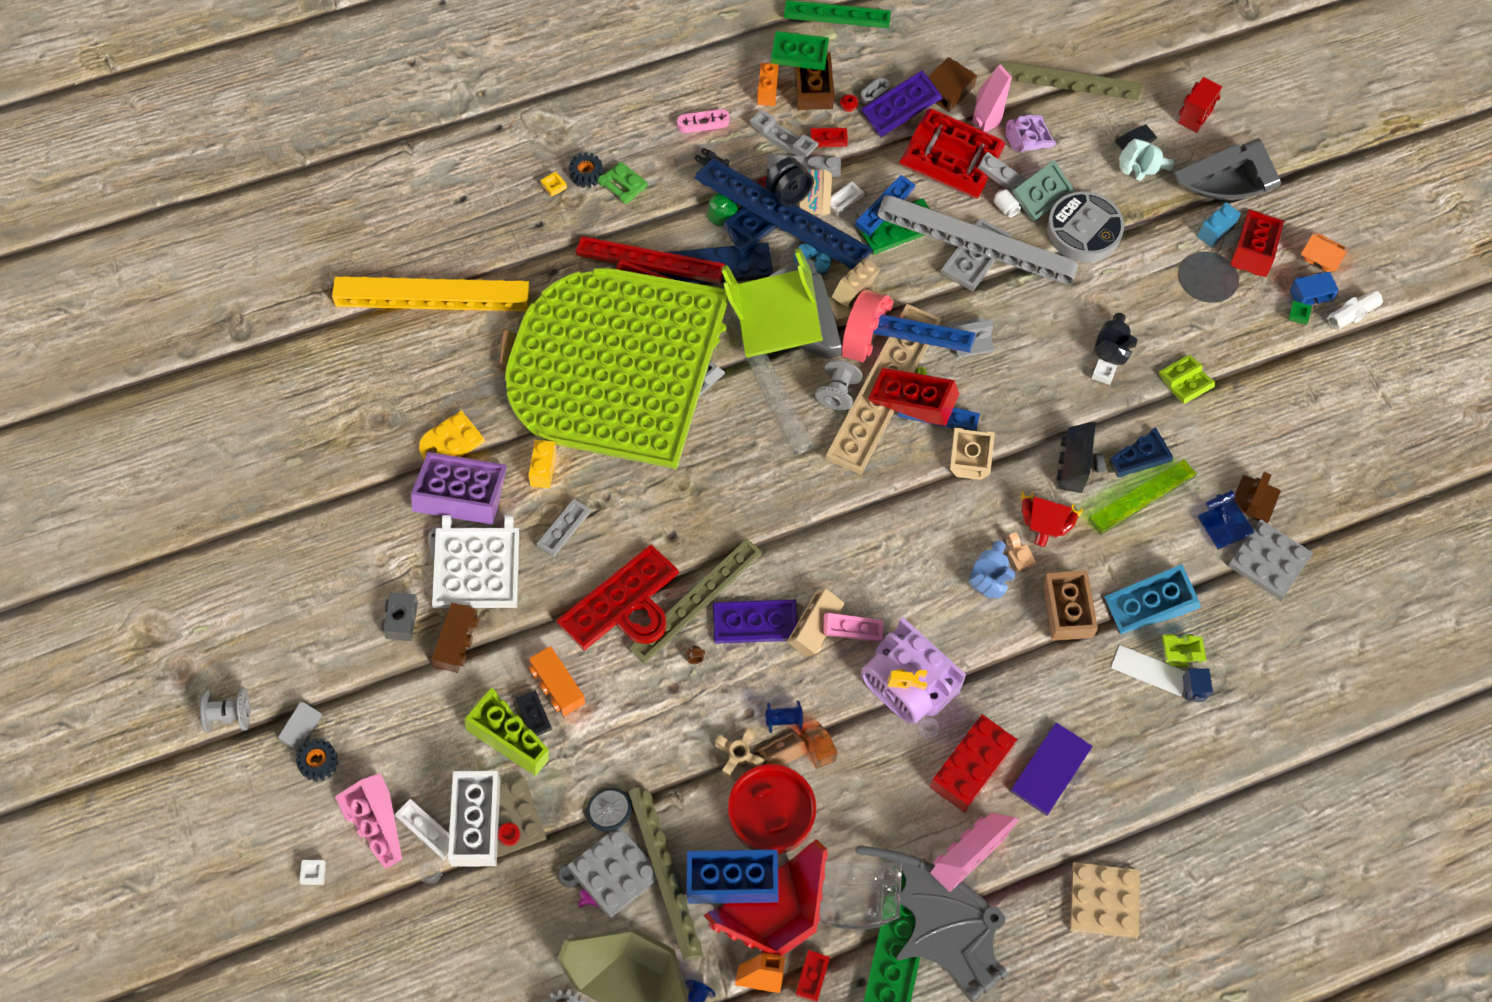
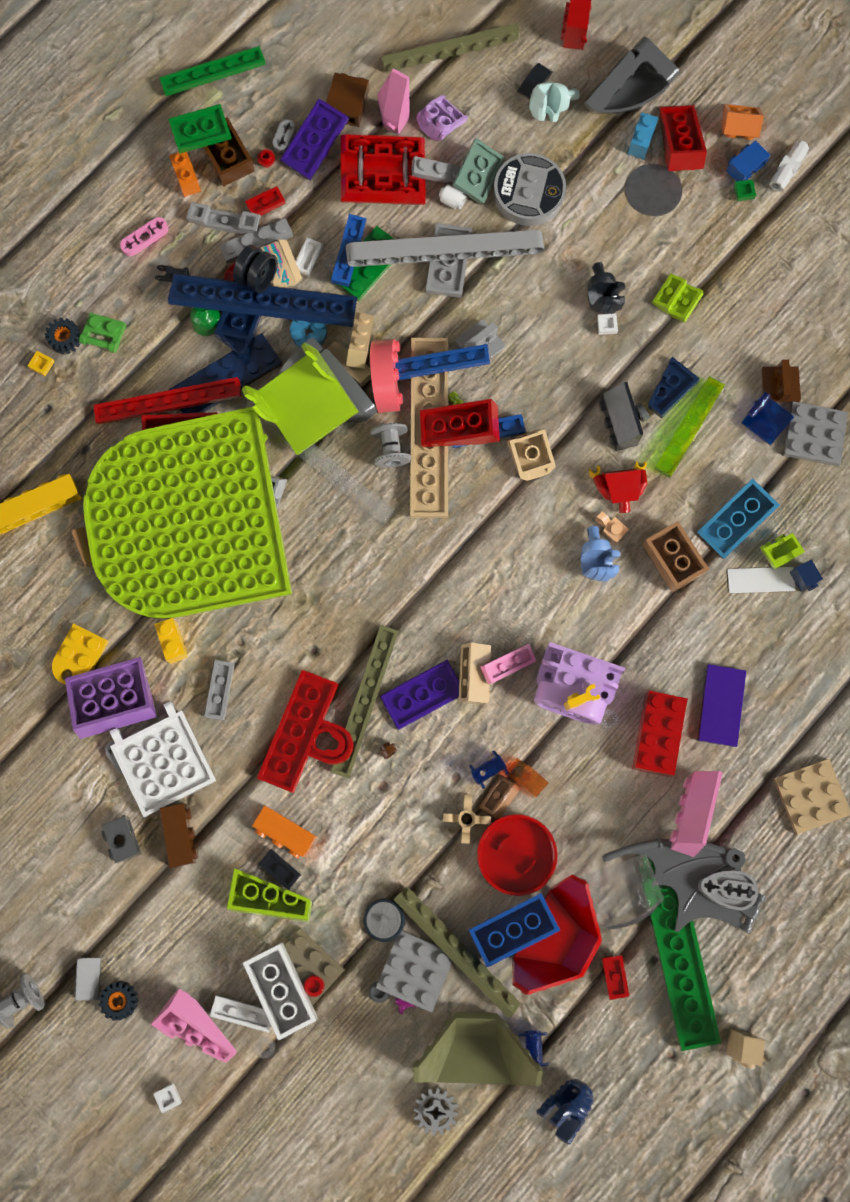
camera: 25 degrees left, 15 degrees up
orange slope [735,953,786,993] -> none
none -> light grey piece [698,871,758,910]

